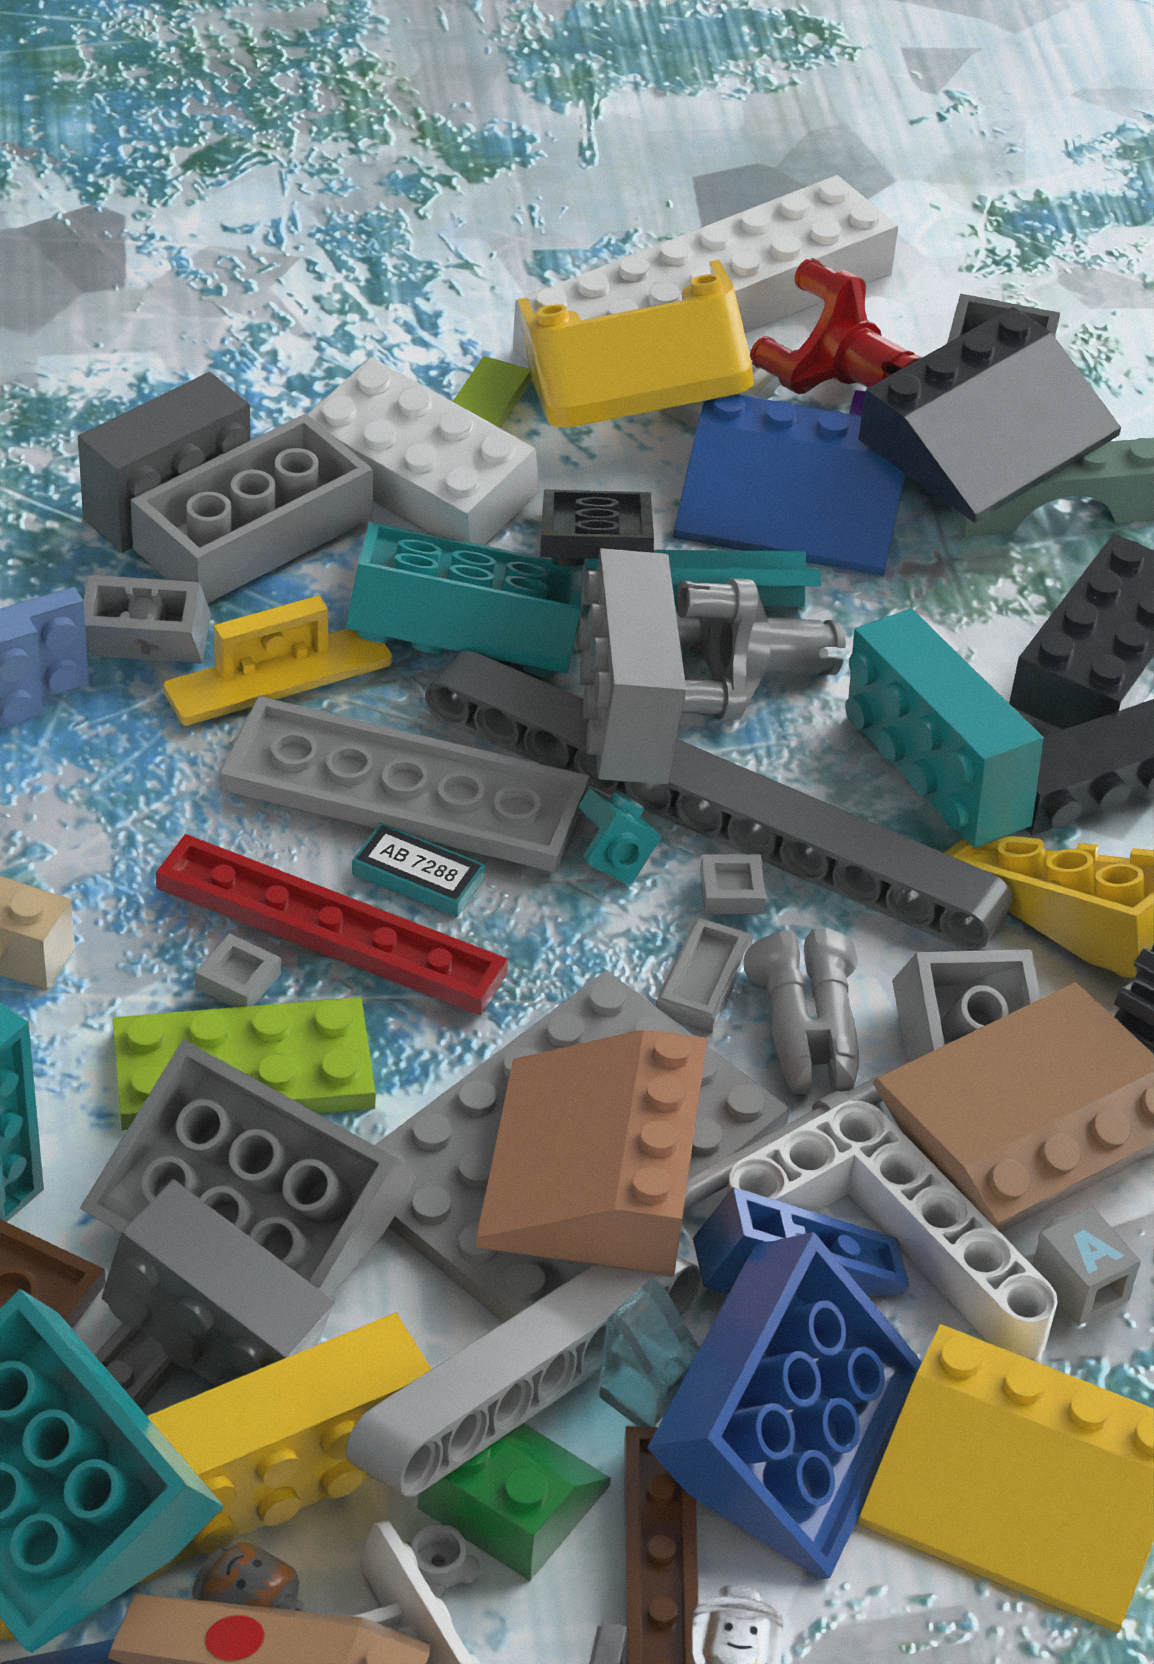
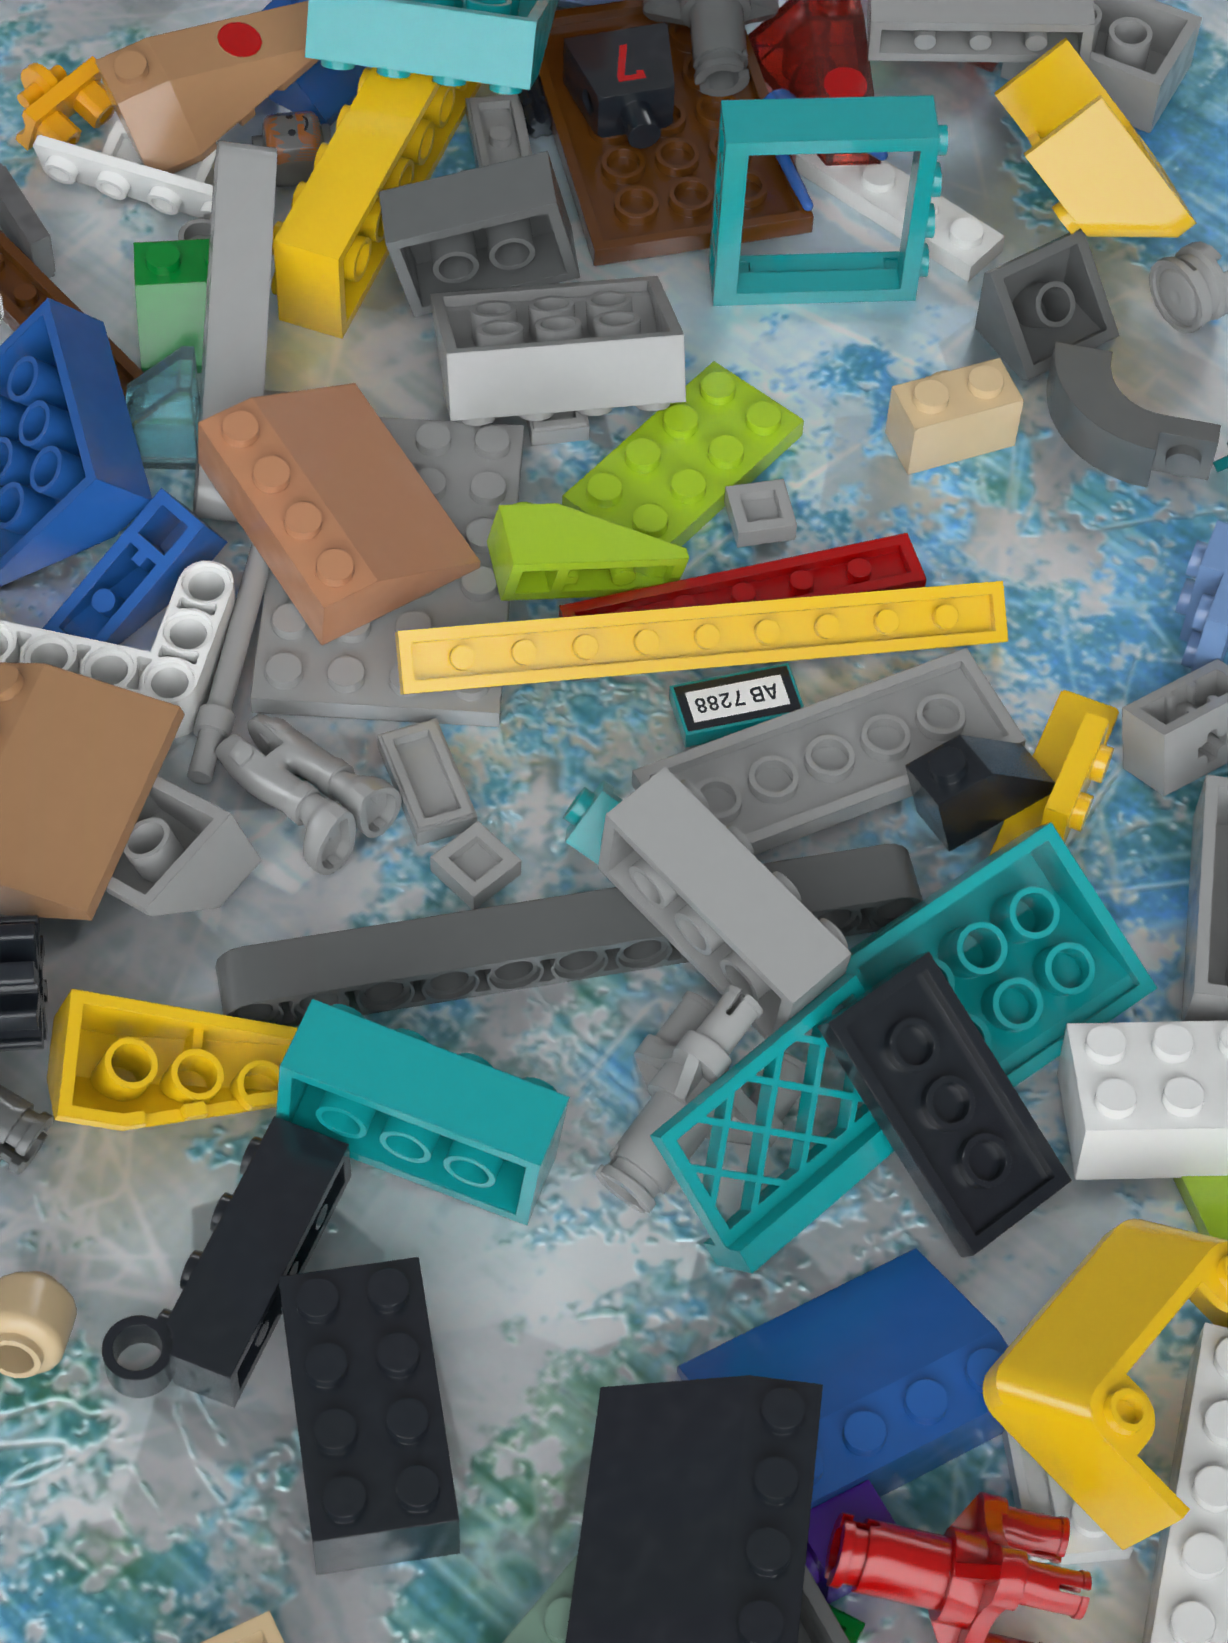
camera: 140 degrees right, 10 degrees up
none -> yellow plate [395,581,1009,695]
none -> lime slope [487,502,689,601]
none -> black slope [905,734,1055,852]

